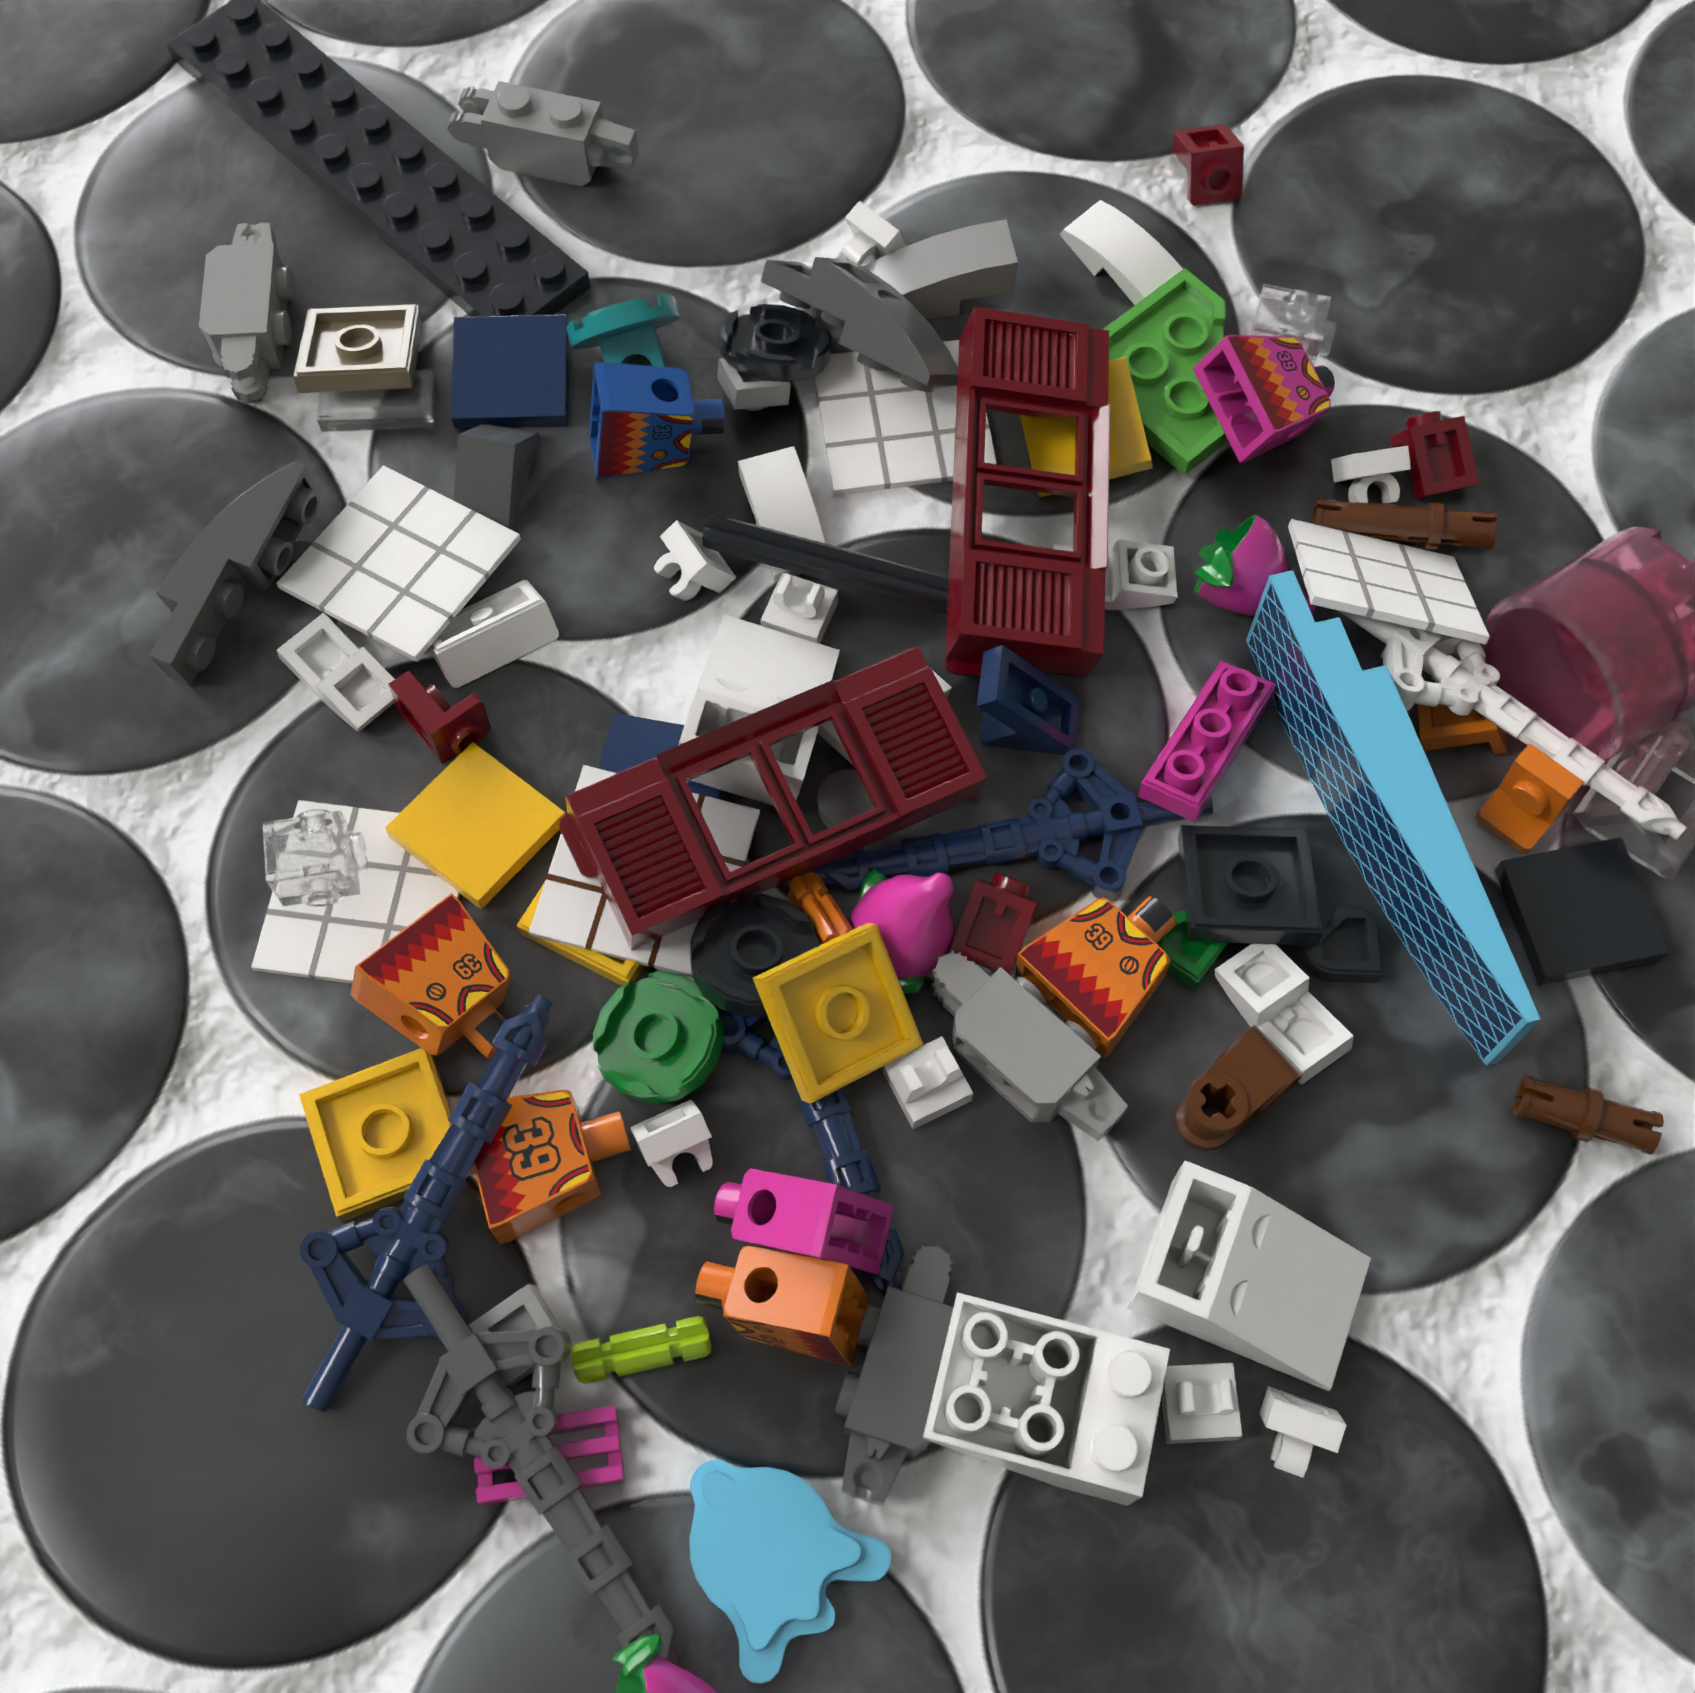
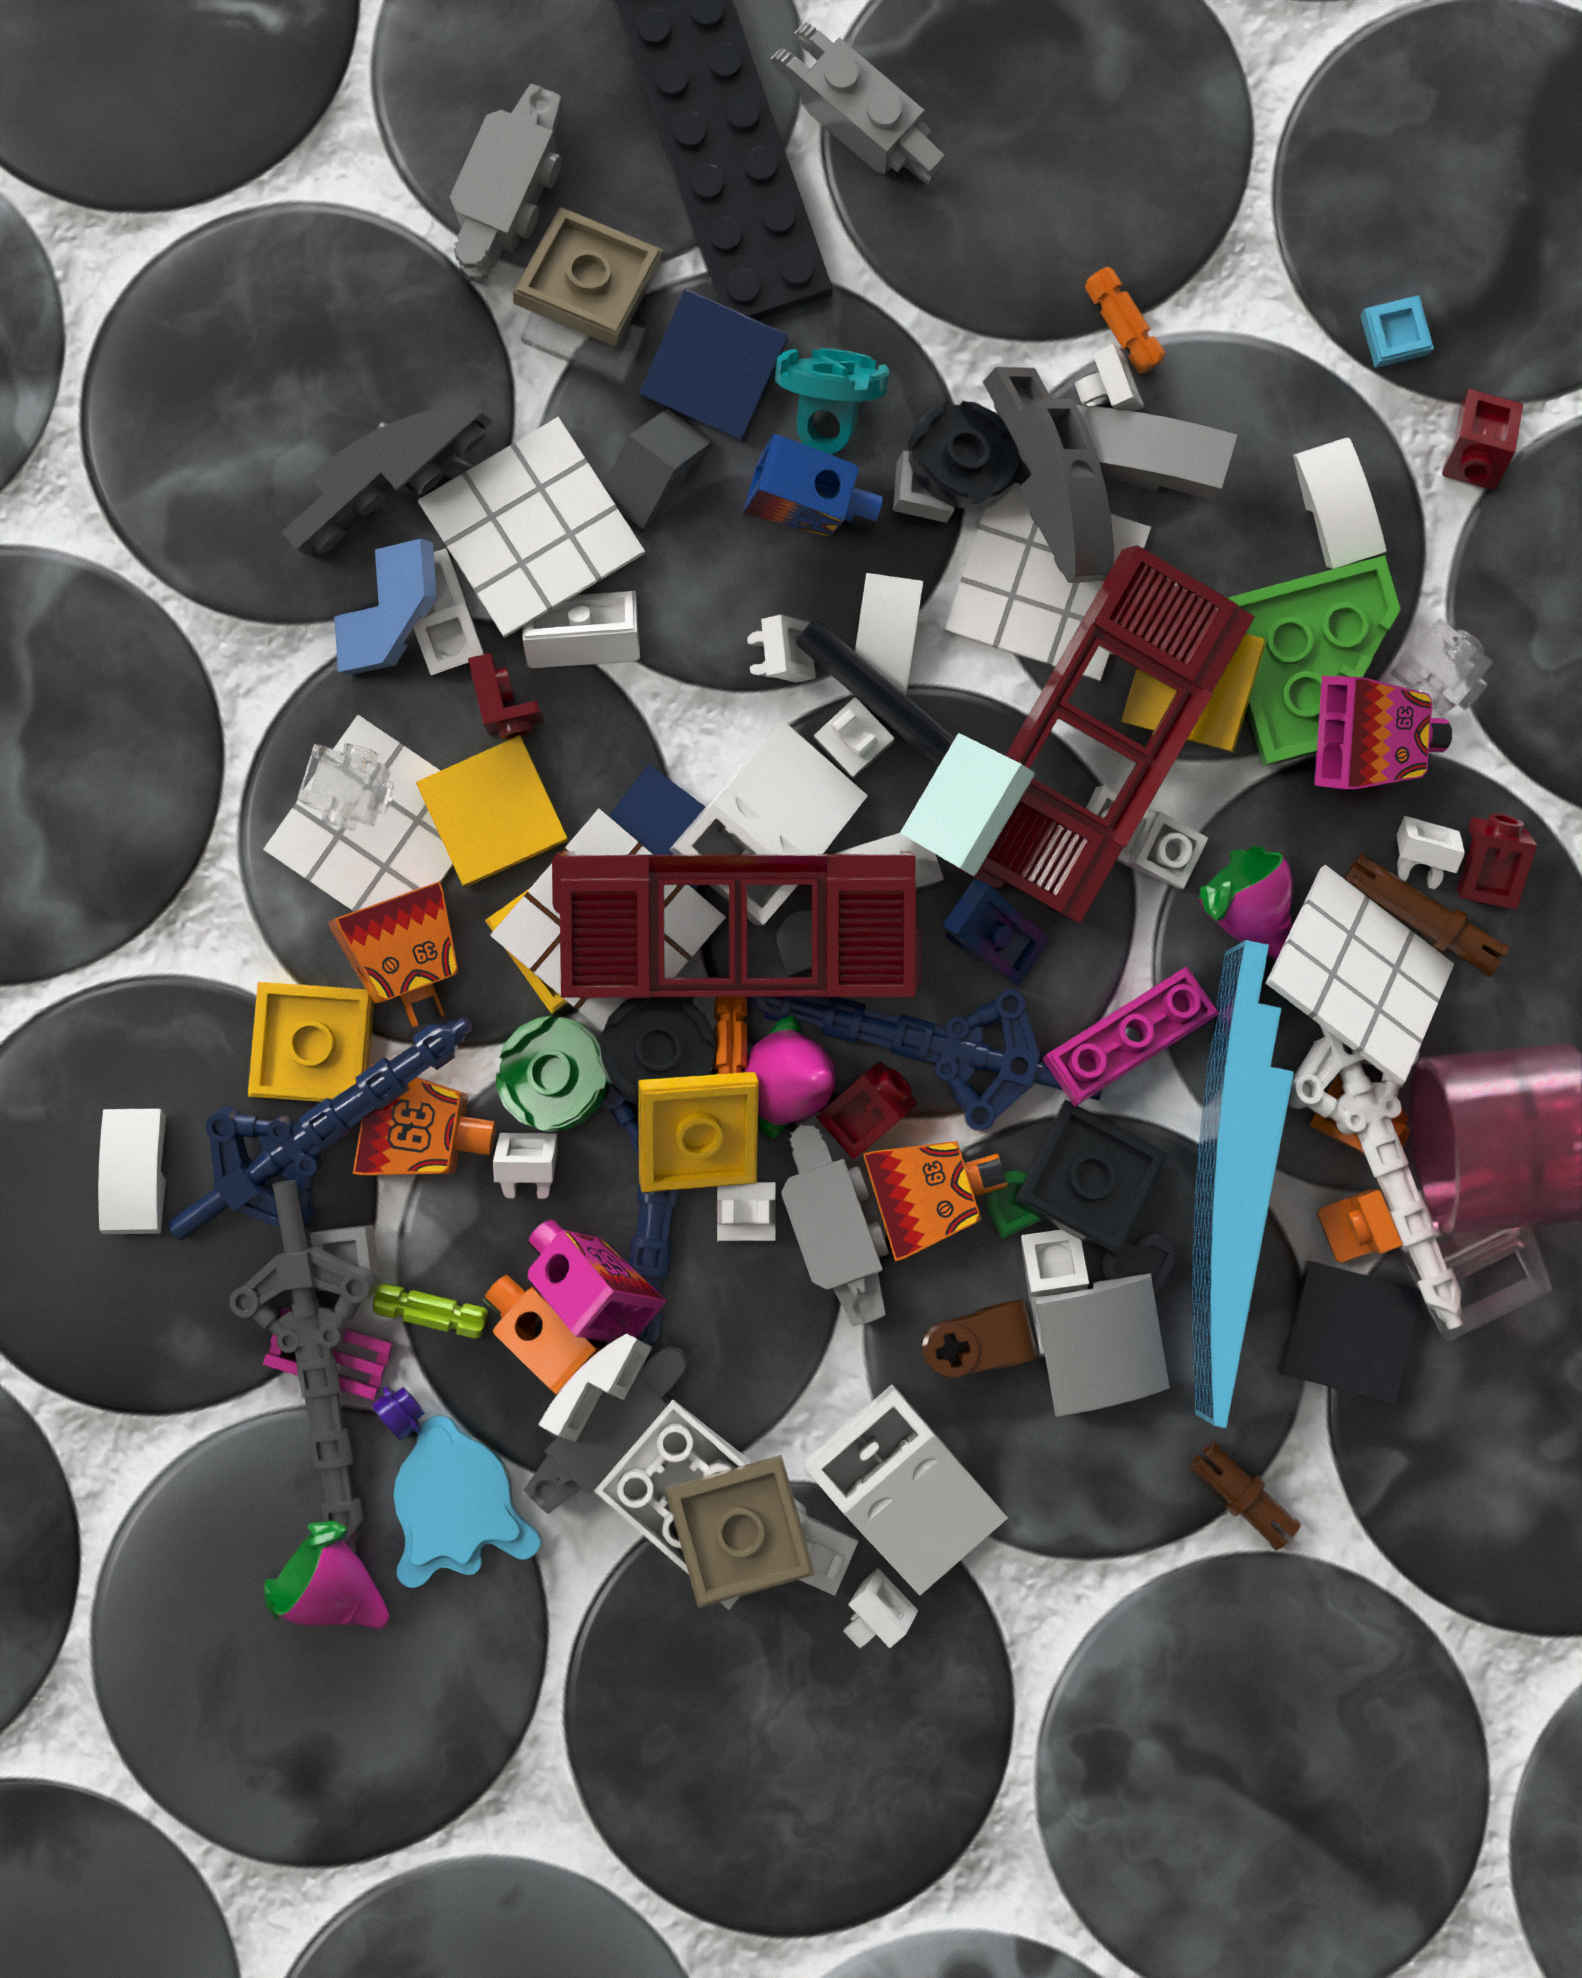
camera: 30 degrees right, 20 degrees up
none -> white slope [98,1109,166,1234]
none -> medium blue tile [334,539,437,675]
none -> dark purple plate [372,1386,425,1441]
none -> white slope [538,1334,652,1442]
none -> dark tan tile [666,1455,815,1608]
none -> light aqua tile [900,733,1035,876]
none -> light grey slope [1035,1273,1170,1417]
none -> orange axle [1085,267,1165,374]
none -> medium azure tile [1360,295,1434,368]

